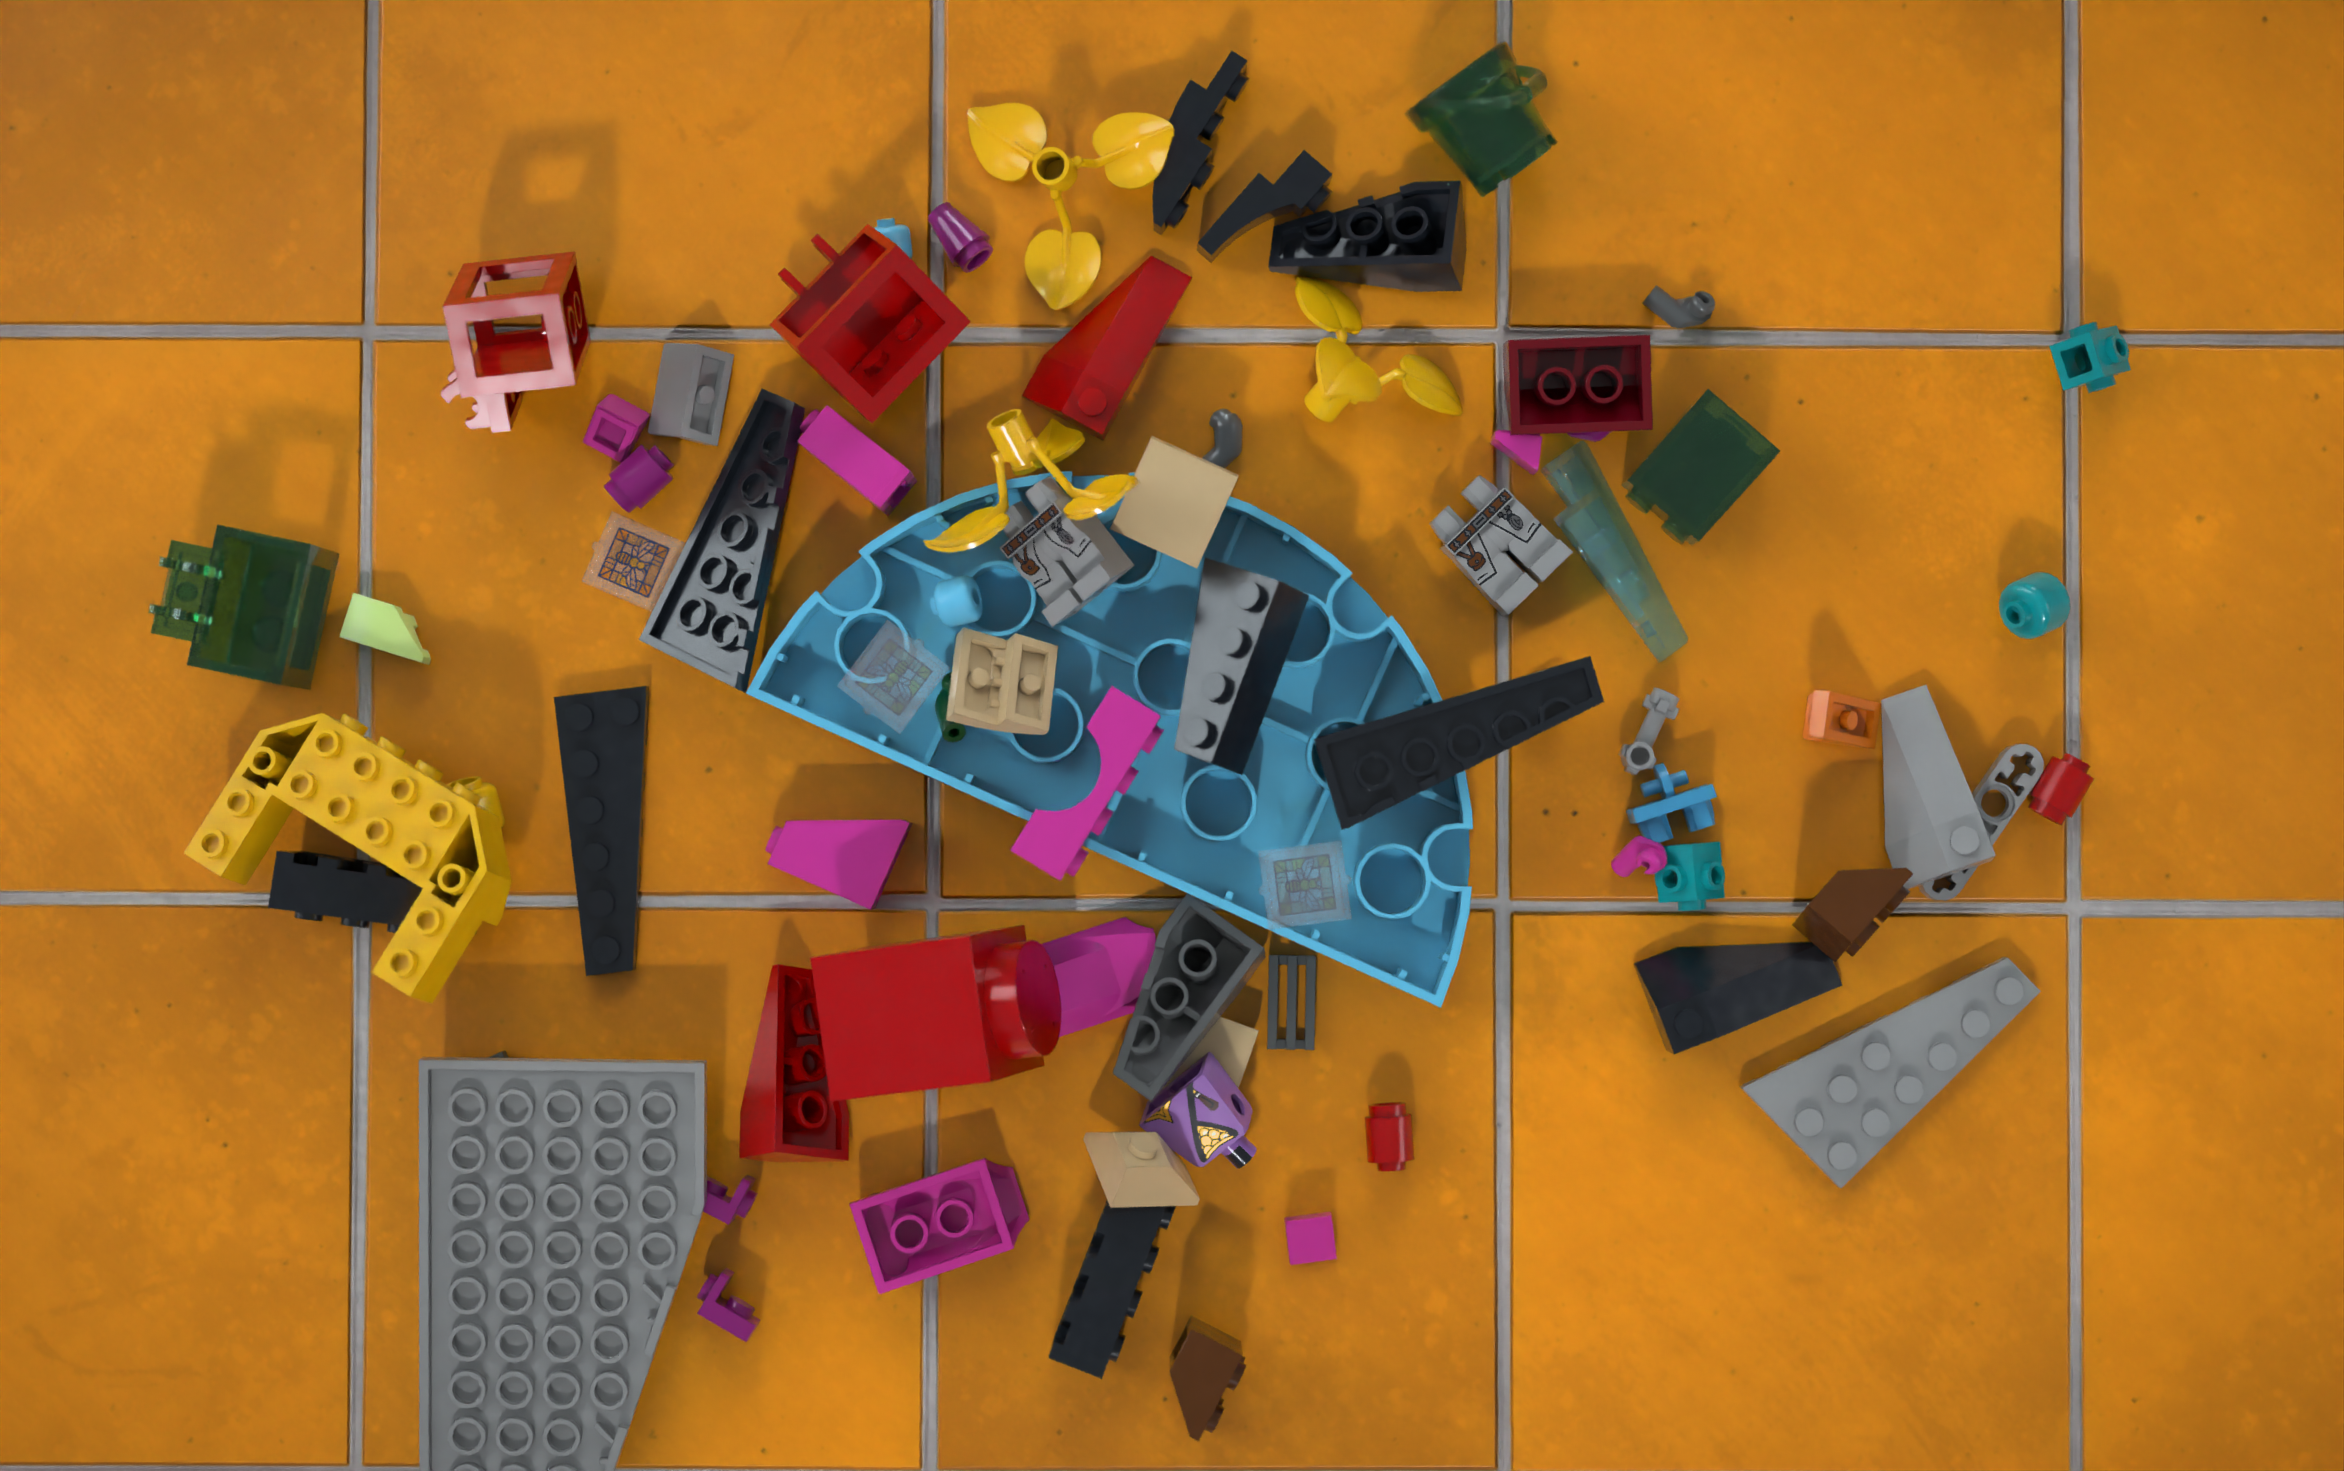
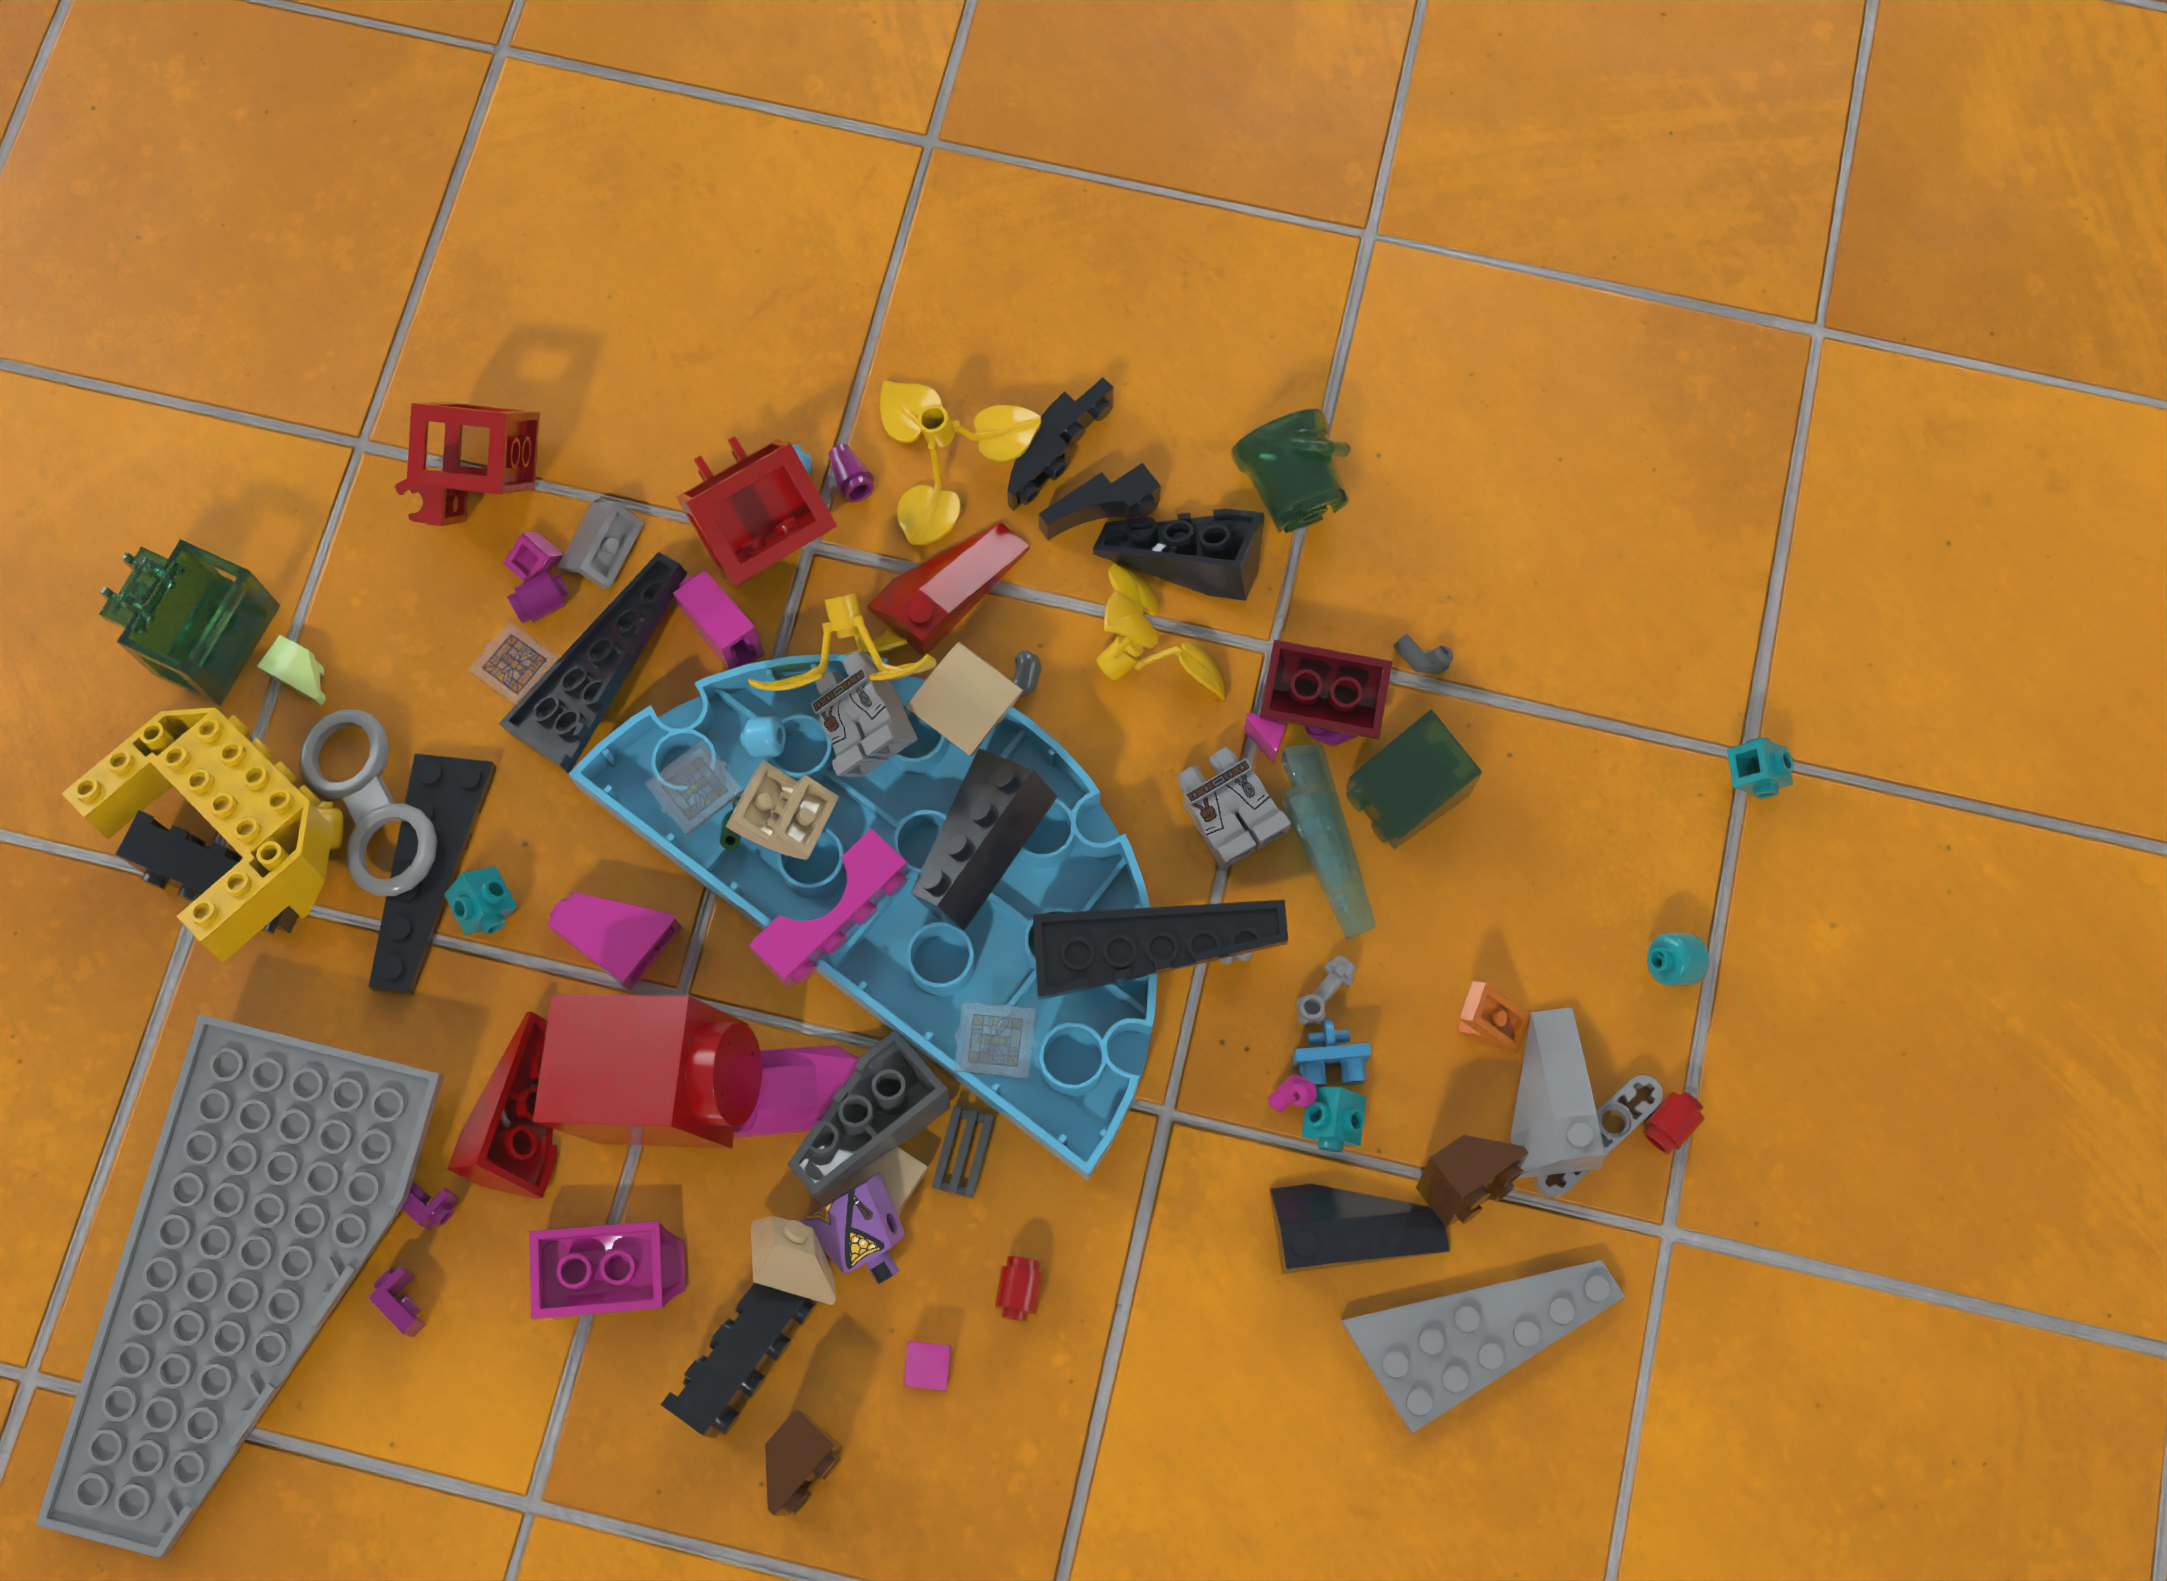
camera: 10 degrees right, 15 degrees down
none -> light grey bar [300,709,437,896]
none -> teal brick [444,866,517,935]

